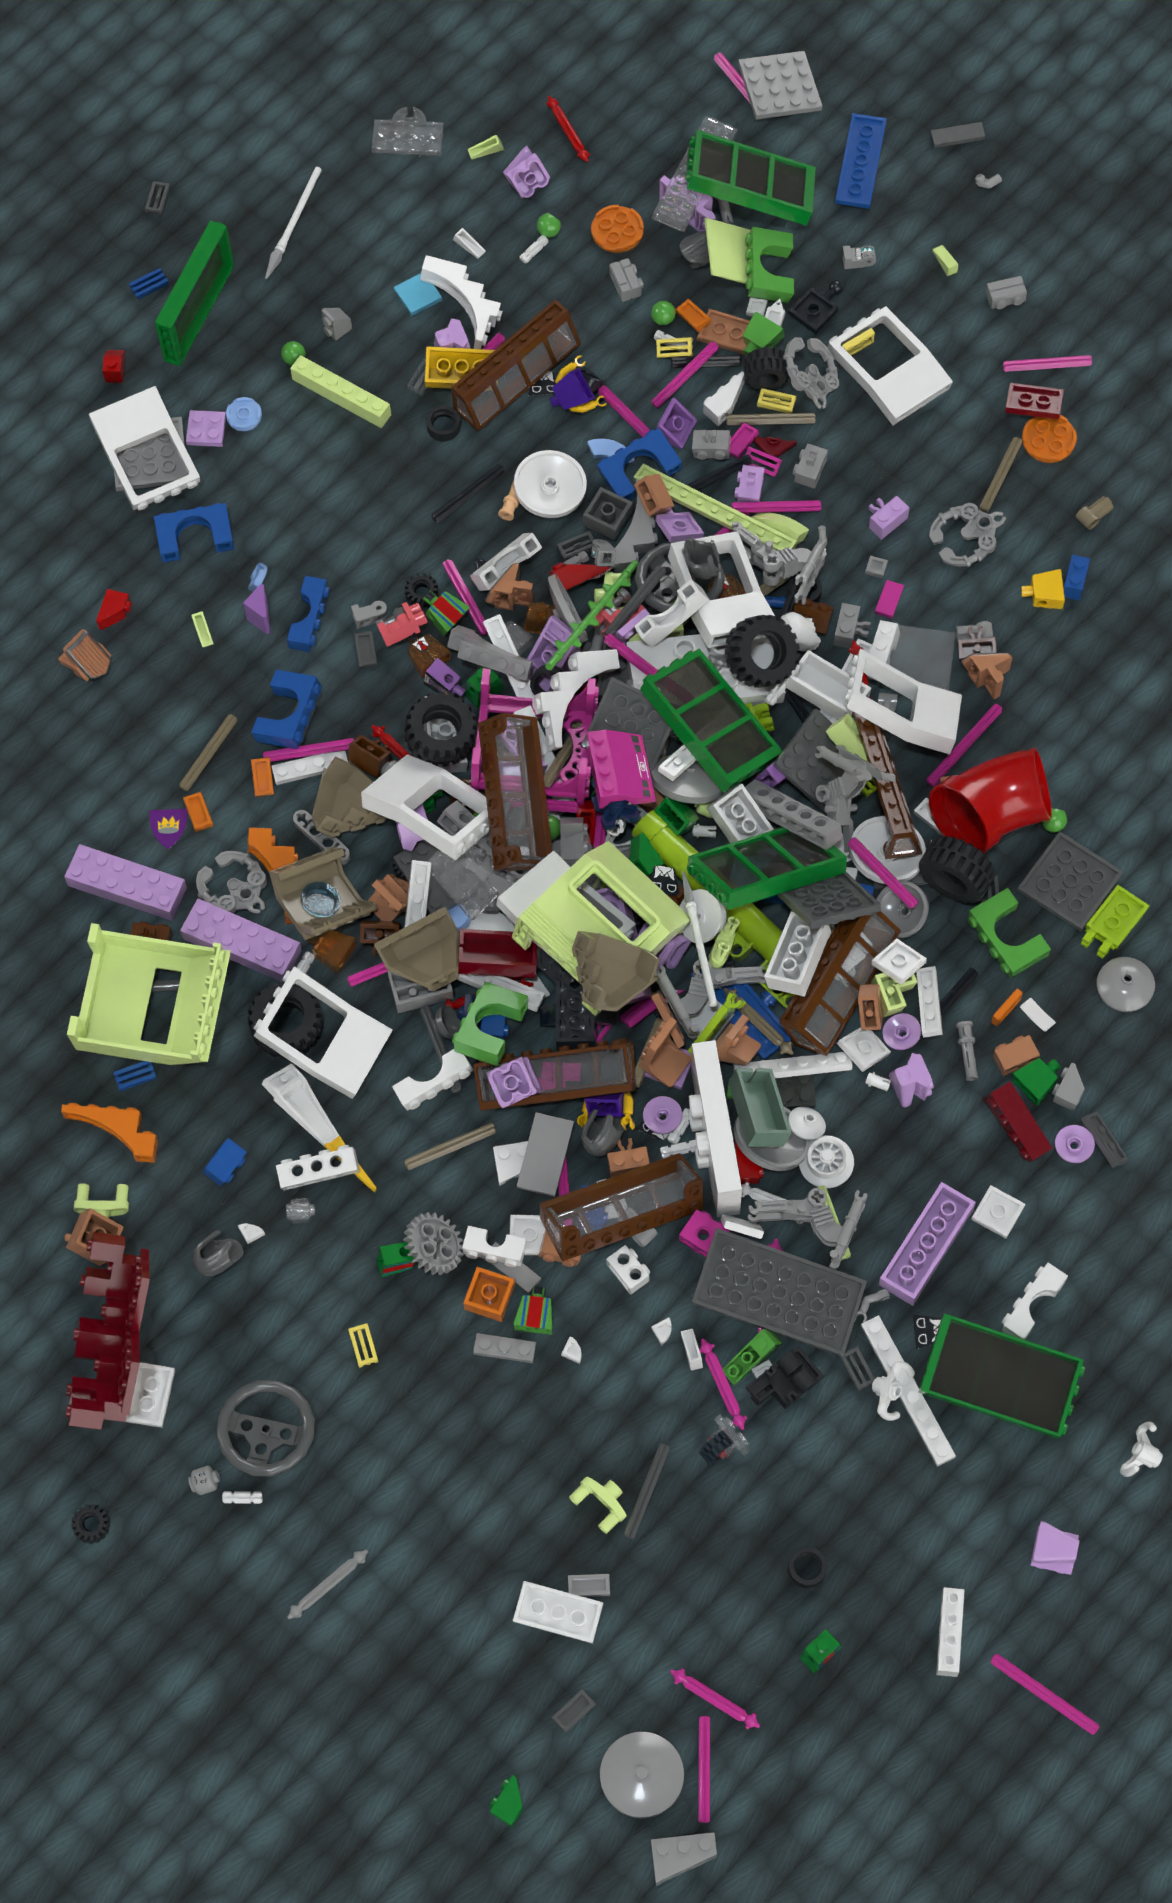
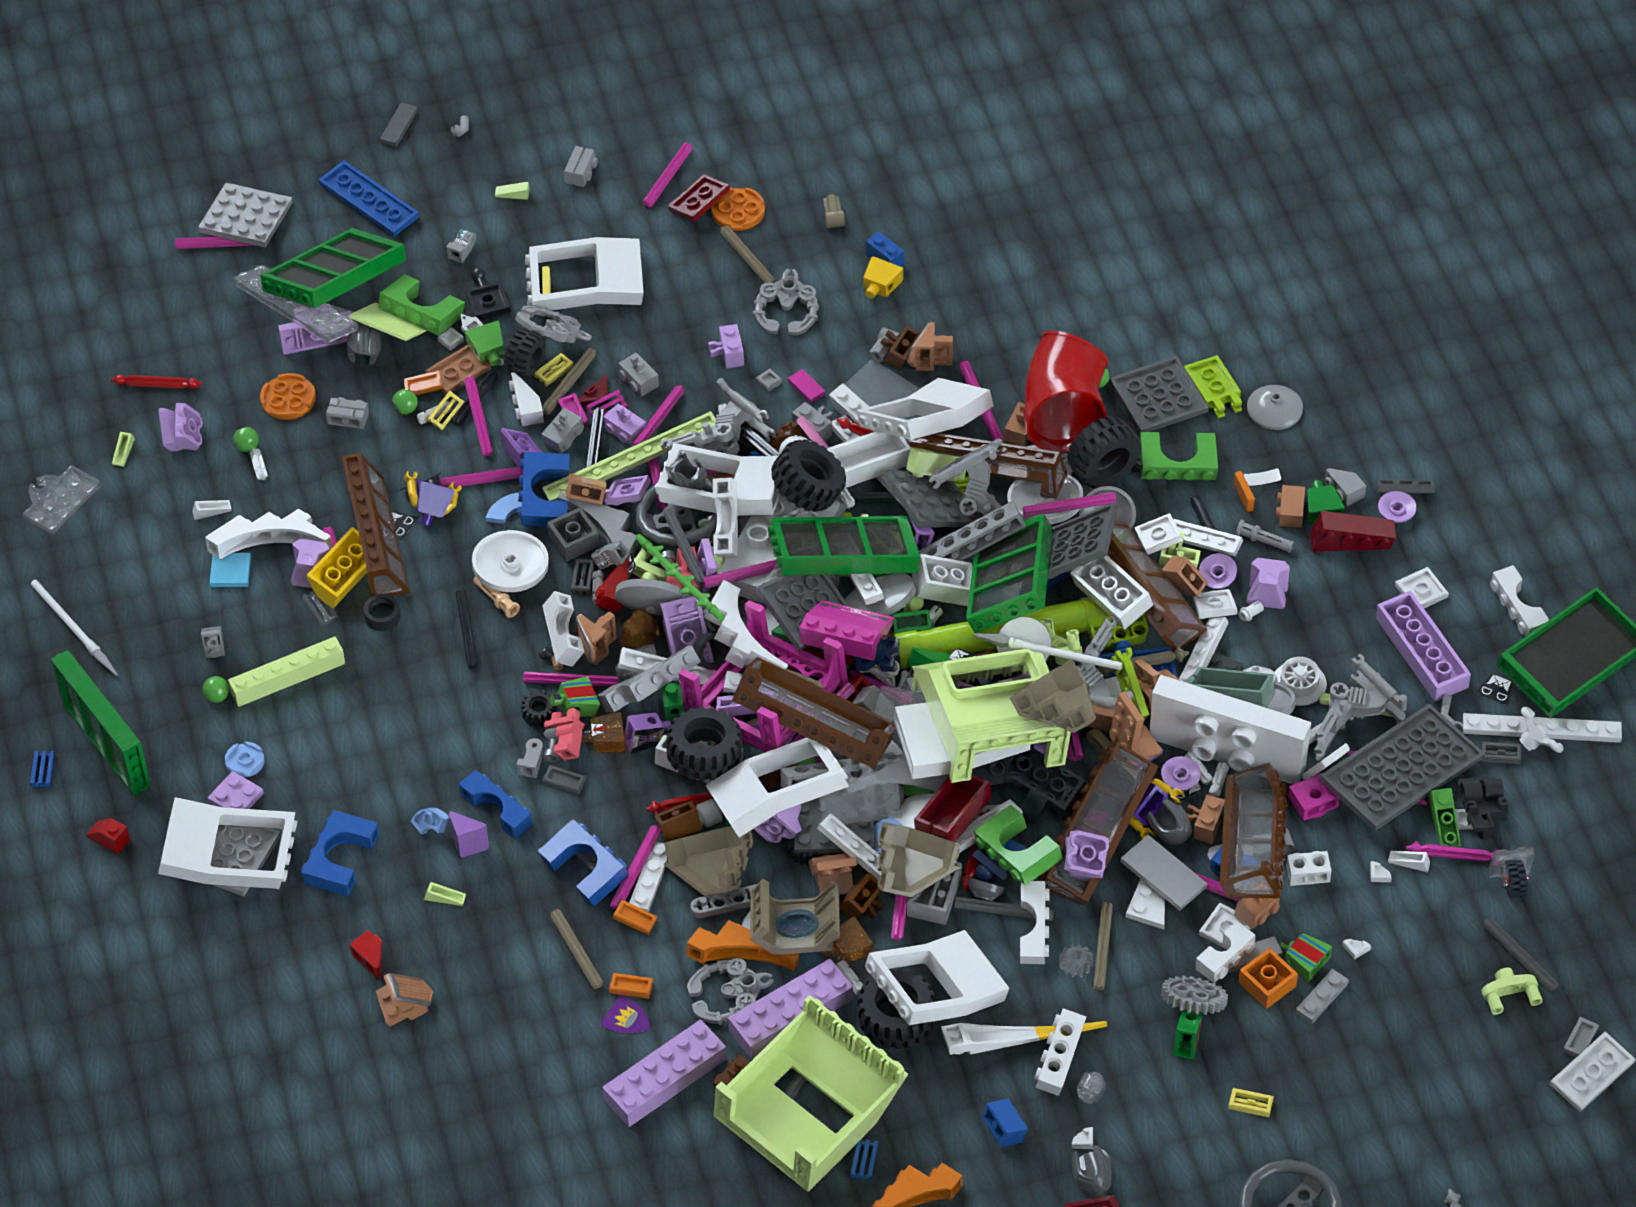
camera: 60 degrees left, 15 degrees down
yellowish green slope [751,512,809,544] -> none
none -> bright pink tile [796,415,830,450]
none -> clear gear [1059,943,1093,978]

